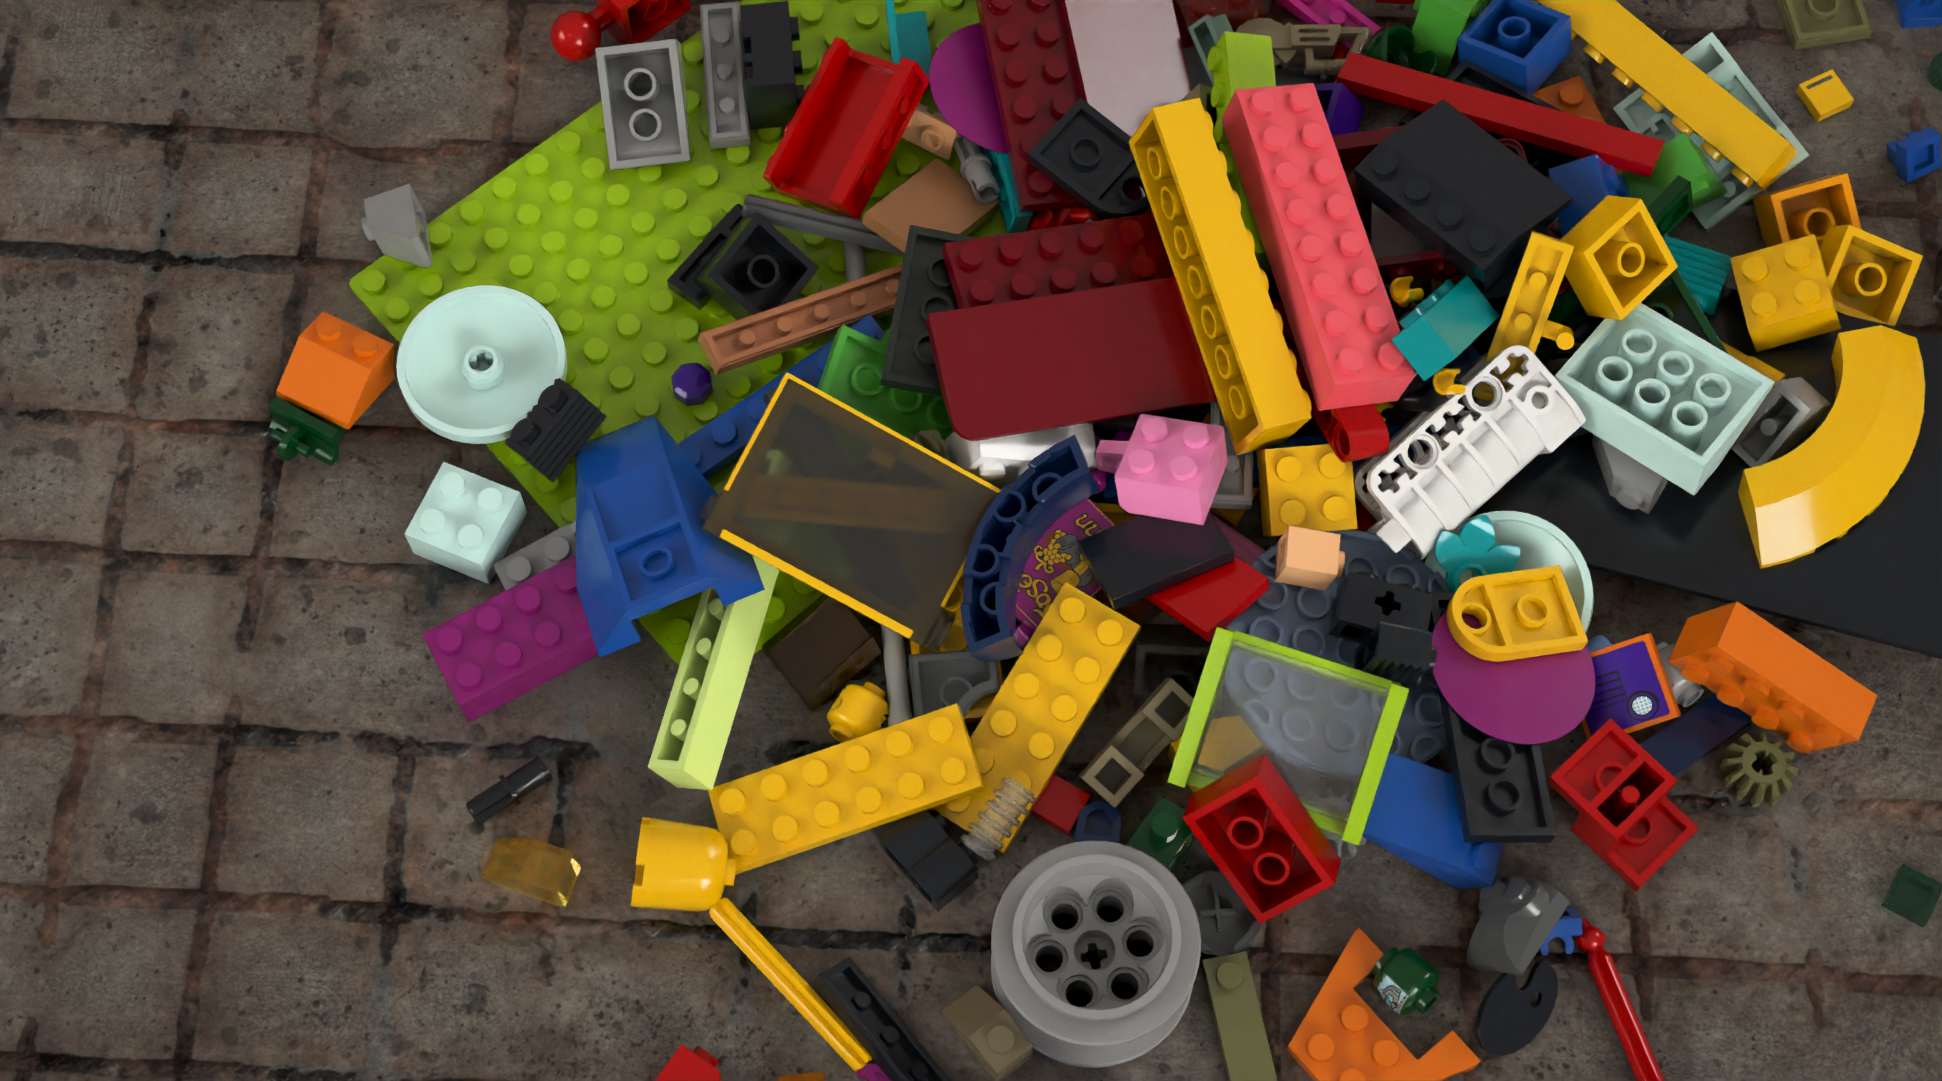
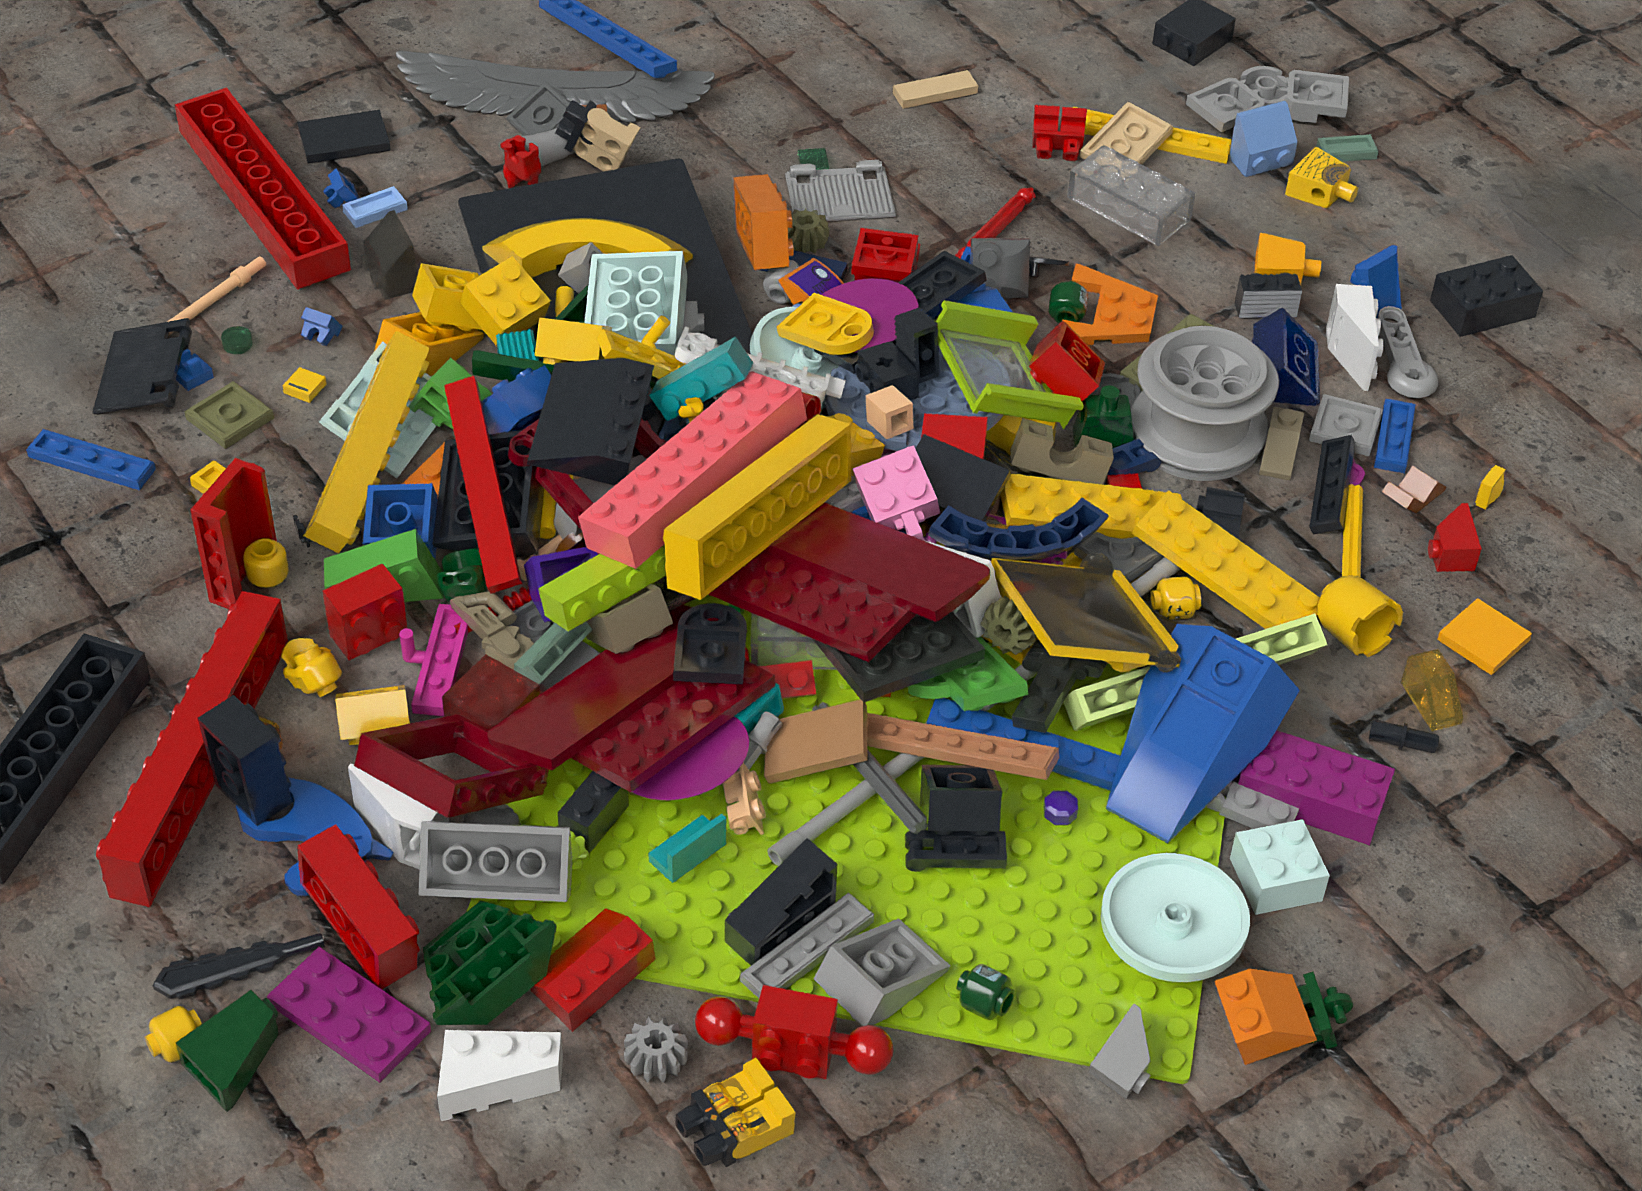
camera: 130 degrees left, 20 degrees down
black brick [505,378,607,482] -> none
red panel [763,37,931,220] -> none
clear piece [960,776,1037,861] -> none
teal plate [1434,514,1520,593] -> none
none -> light grey window [785,160,896,221]
none -> dark green head [956,964,1015,1020]
none -> light orange tile [1437,598,1532,675]

